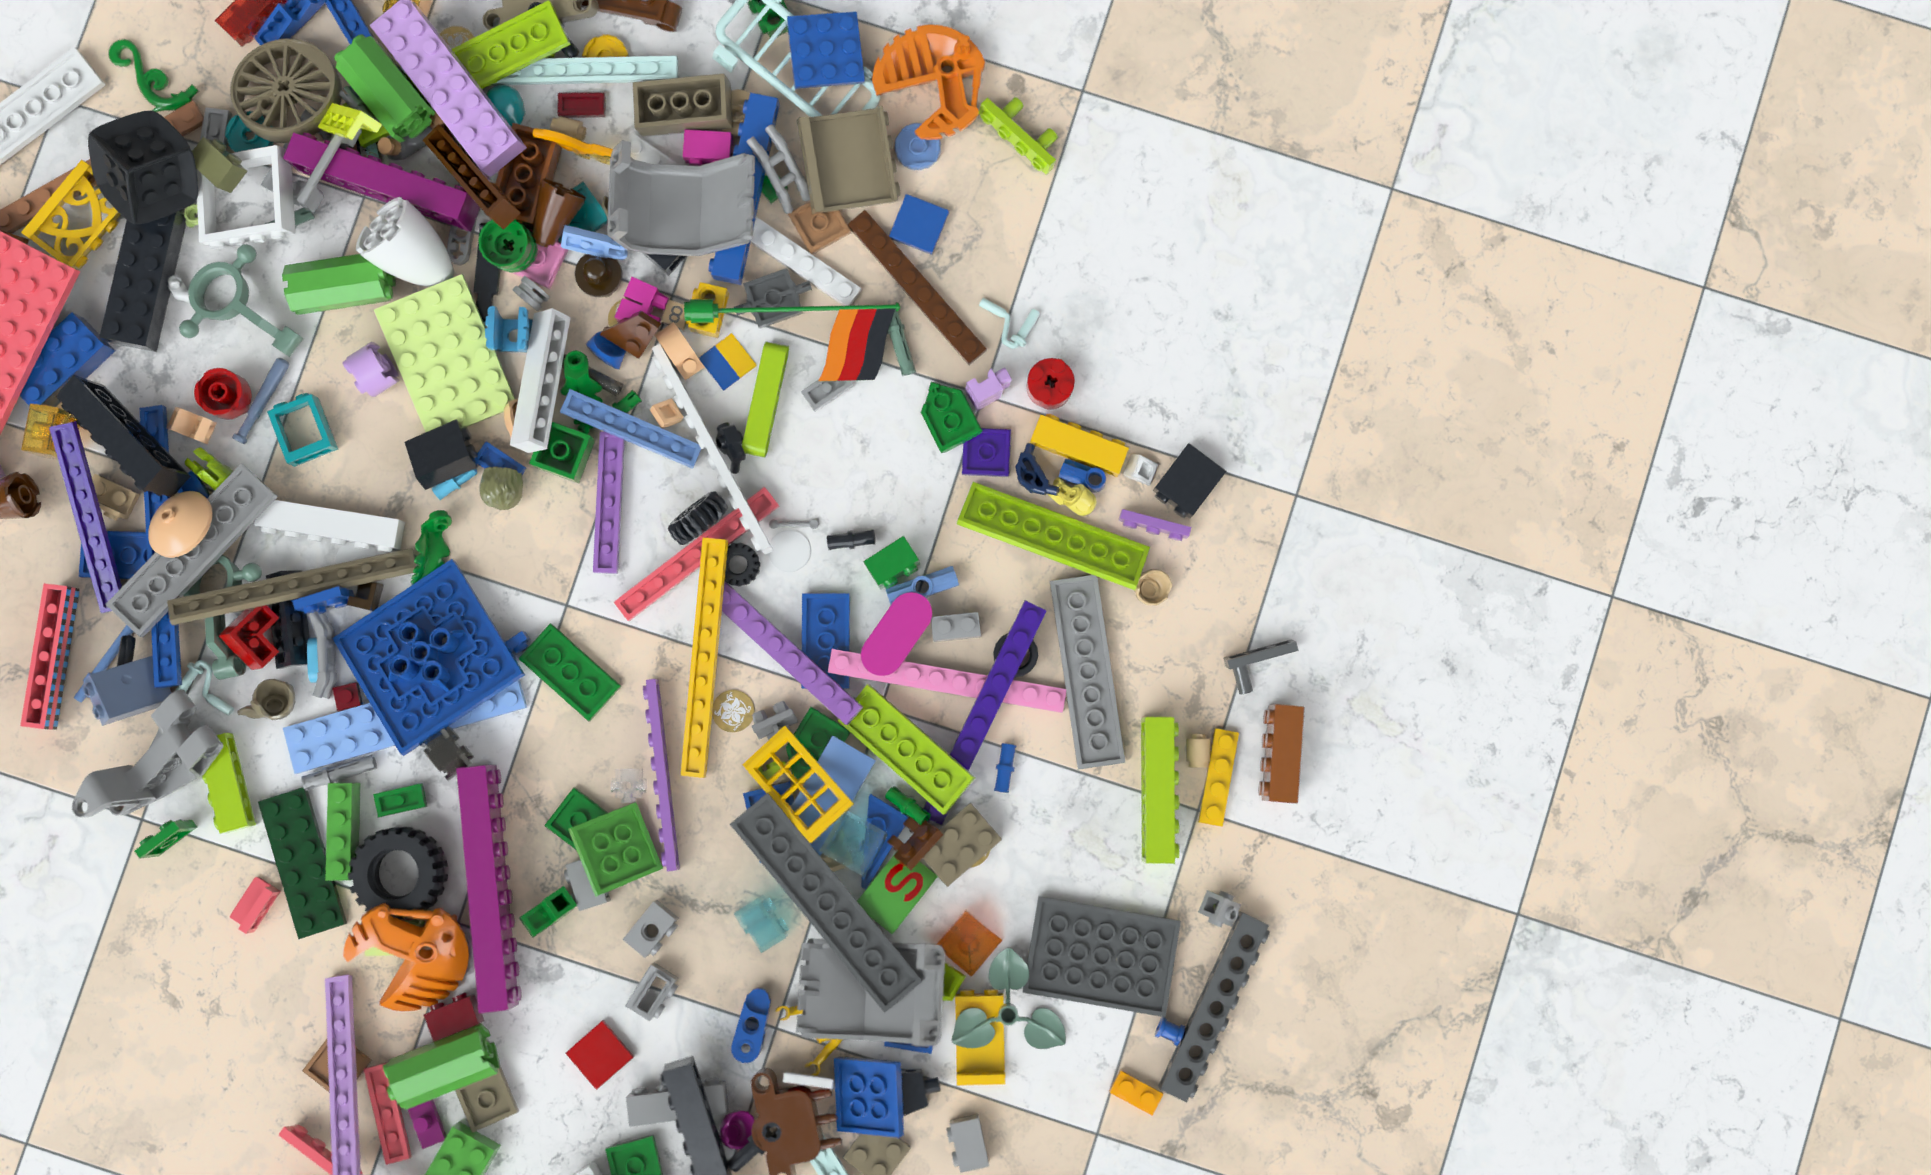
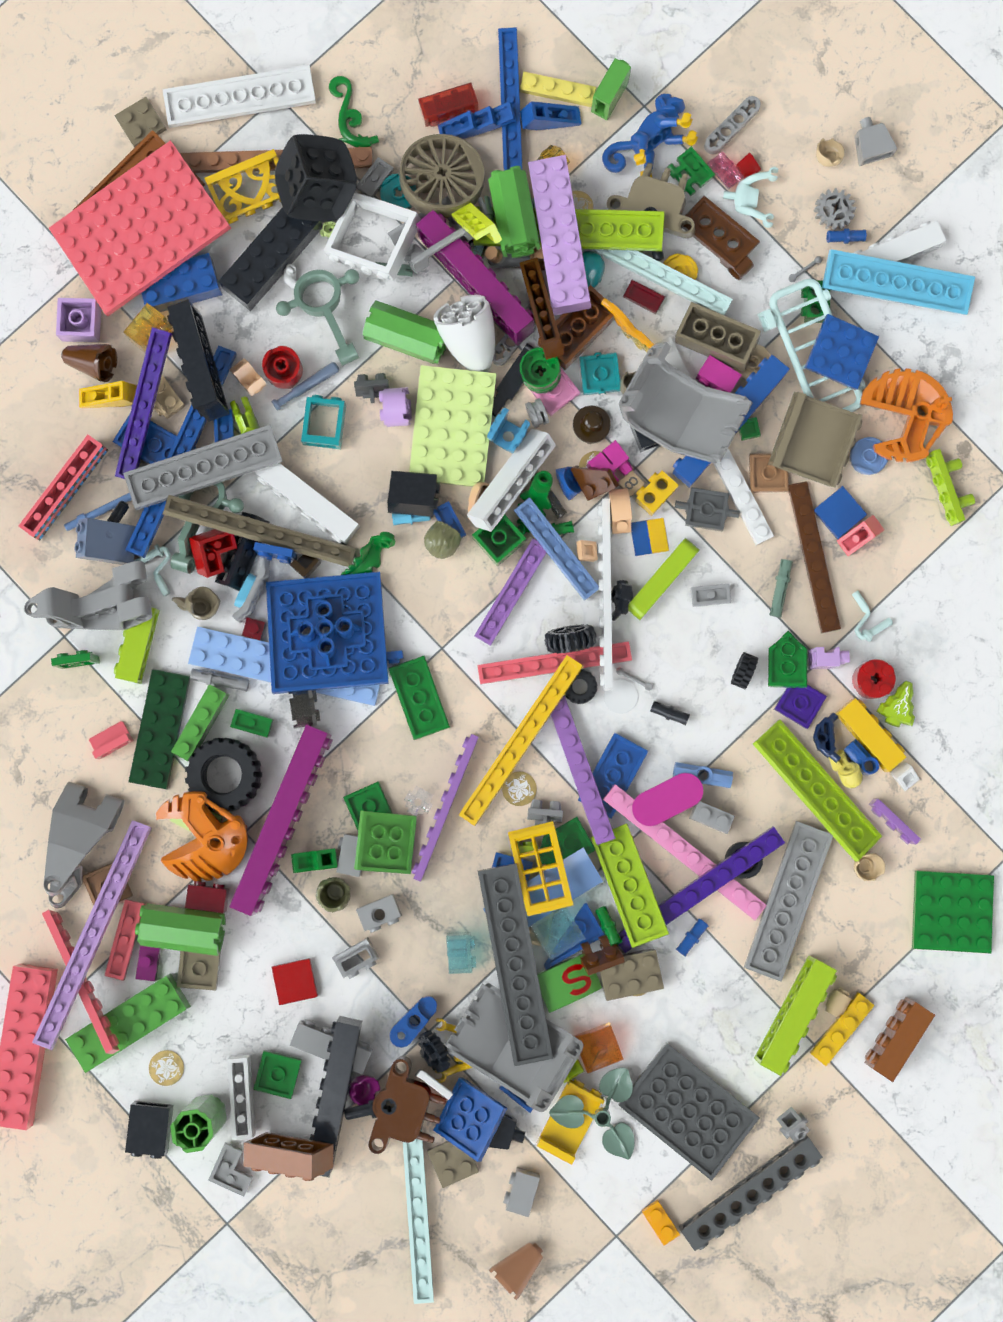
camera: 30 degrees right, 0 degrees up
light nougat dish [148,491,212,558] -> none
olive brick [192,137,248,193] -> none
reddish brown cone [532,178,586,248] -> none
tan brick [550,116,586,141] -> none
light blue hinge [561,225,628,260] -> none
flag [684,299,900,381] -> none
light grey piece [746,124,810,214] -> none
green brick [863,536,920,590] -> none
black brick [1153,443,1227,519] -> none
blue bush [1154,1017,1185,1046] -> none
dark grey piece [1223,639,1299,695] -> none
none -> light grey piece [43,782,124,908]
none -> yellow slope [79,381,137,408]
none -> olive hair [316,877,351,913]
none -> dark grey hips [354,373,389,403]
none -> black gear [418,1030,451,1073]
none -> black tyre [731,652,758,689]
none -> coral slope [837,515,884,556]
none -> lime rock [876,681,915,727]
none -> green plate [912,871,994,954]

